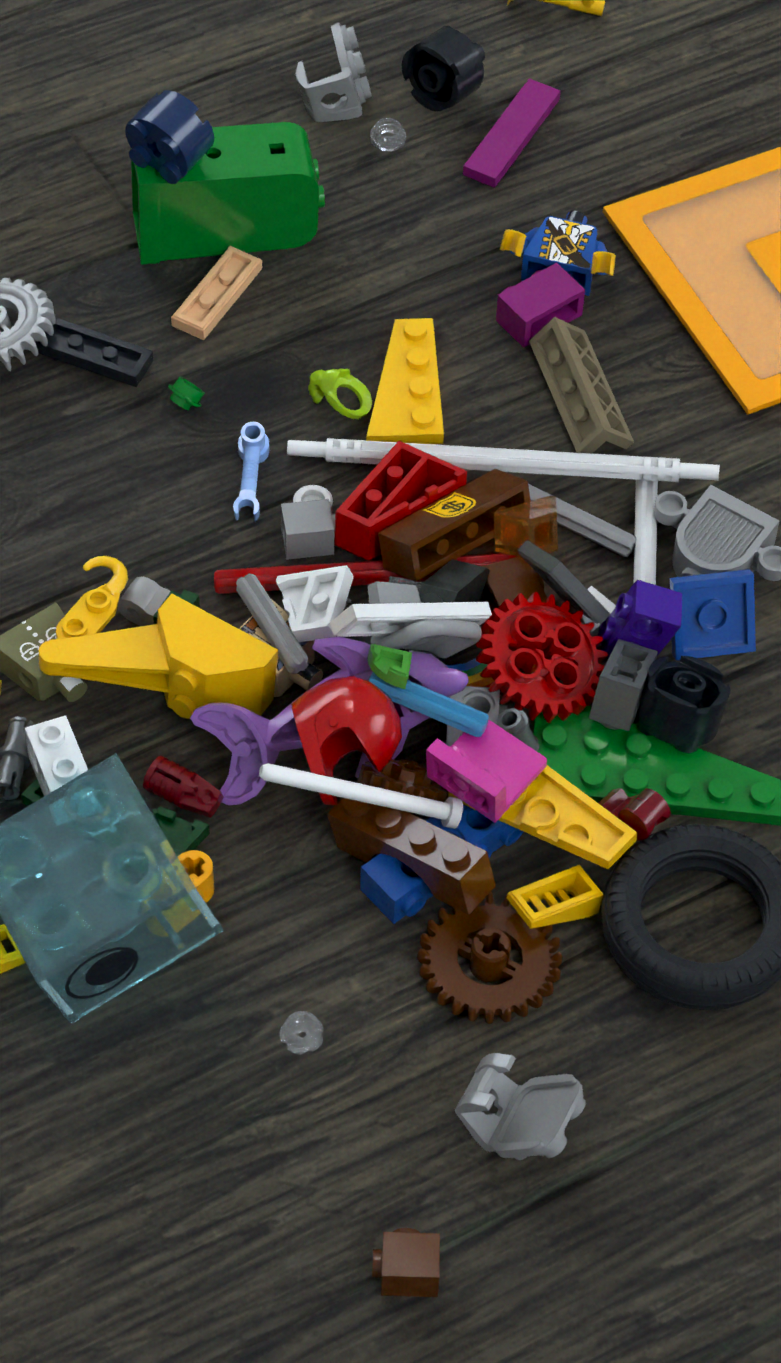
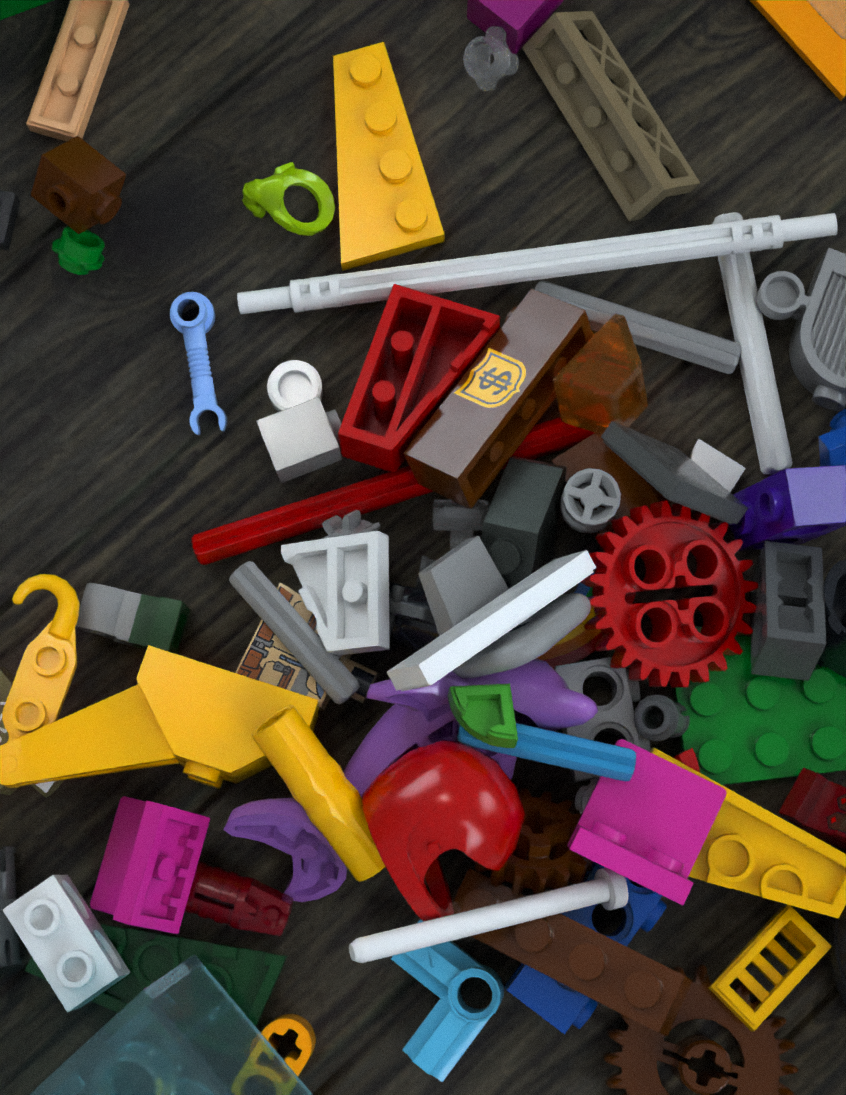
camera: 10 degrees left, 25 degrees up
none -> reddish brown brick [30,136,126,234]
none -> dark pink bracket [90,796,210,934]
none -> yellow axle [251,705,386,882]
none -> medium azure piece [391,919,504,1082]
none -> clear plate [463,26,519,91]
none -> light grey wheel [560,468,621,533]

